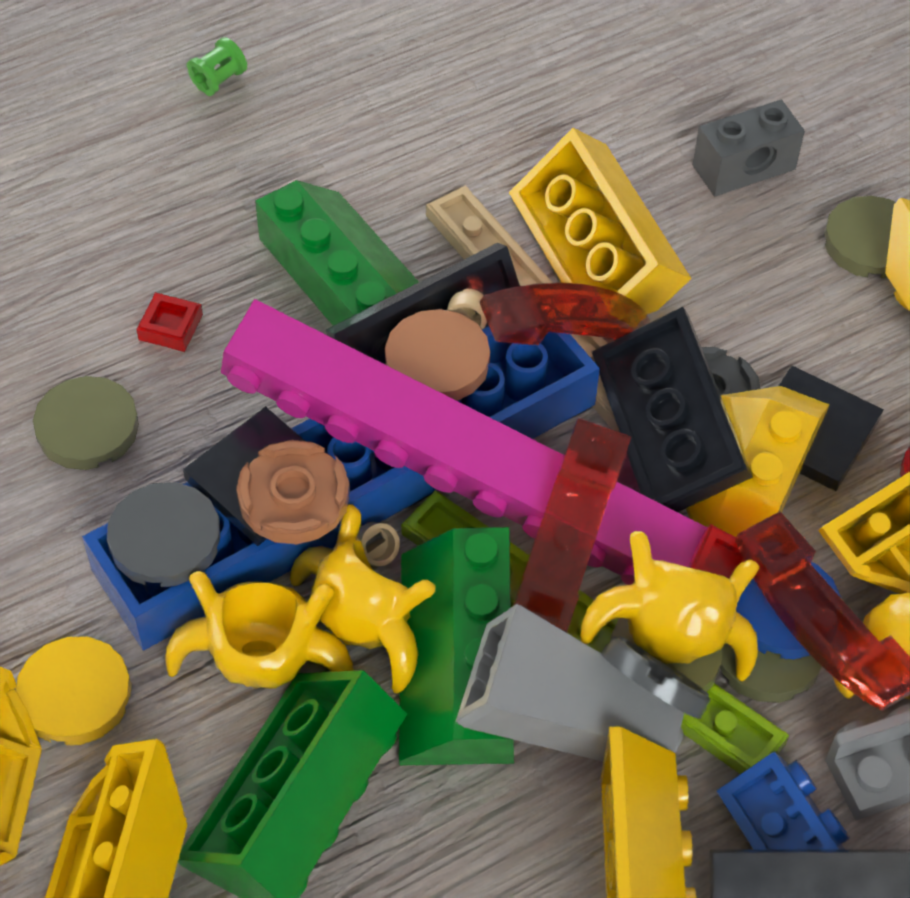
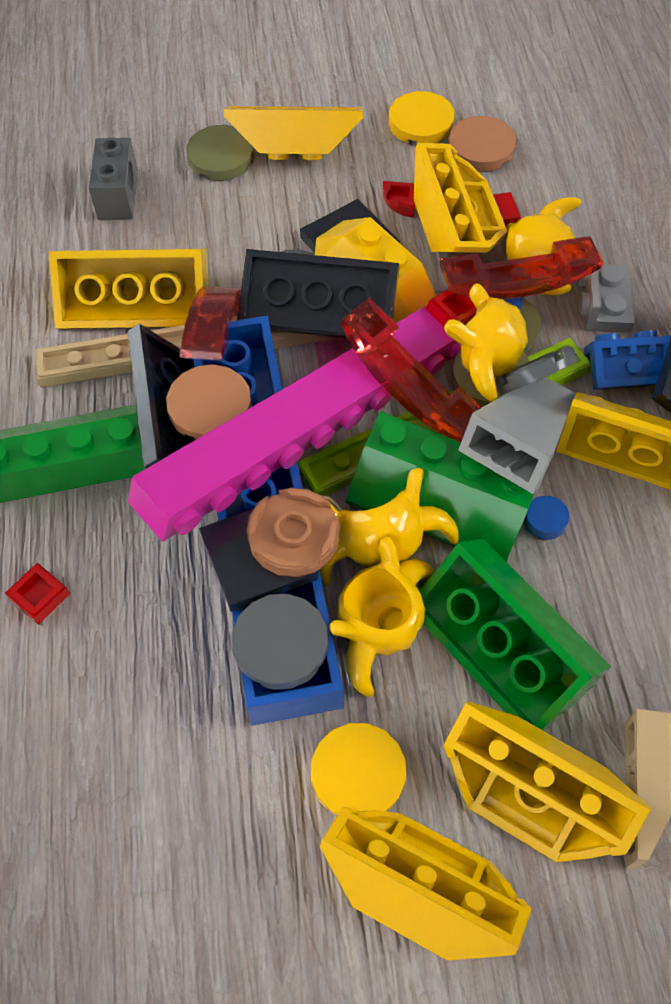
camera: 65 degrees left, 5 degrees up
olive tile [33,376,139,470] -> none
tan hinge [447,289,489,329] -> none
none -> blue tile [524,496,569,540]

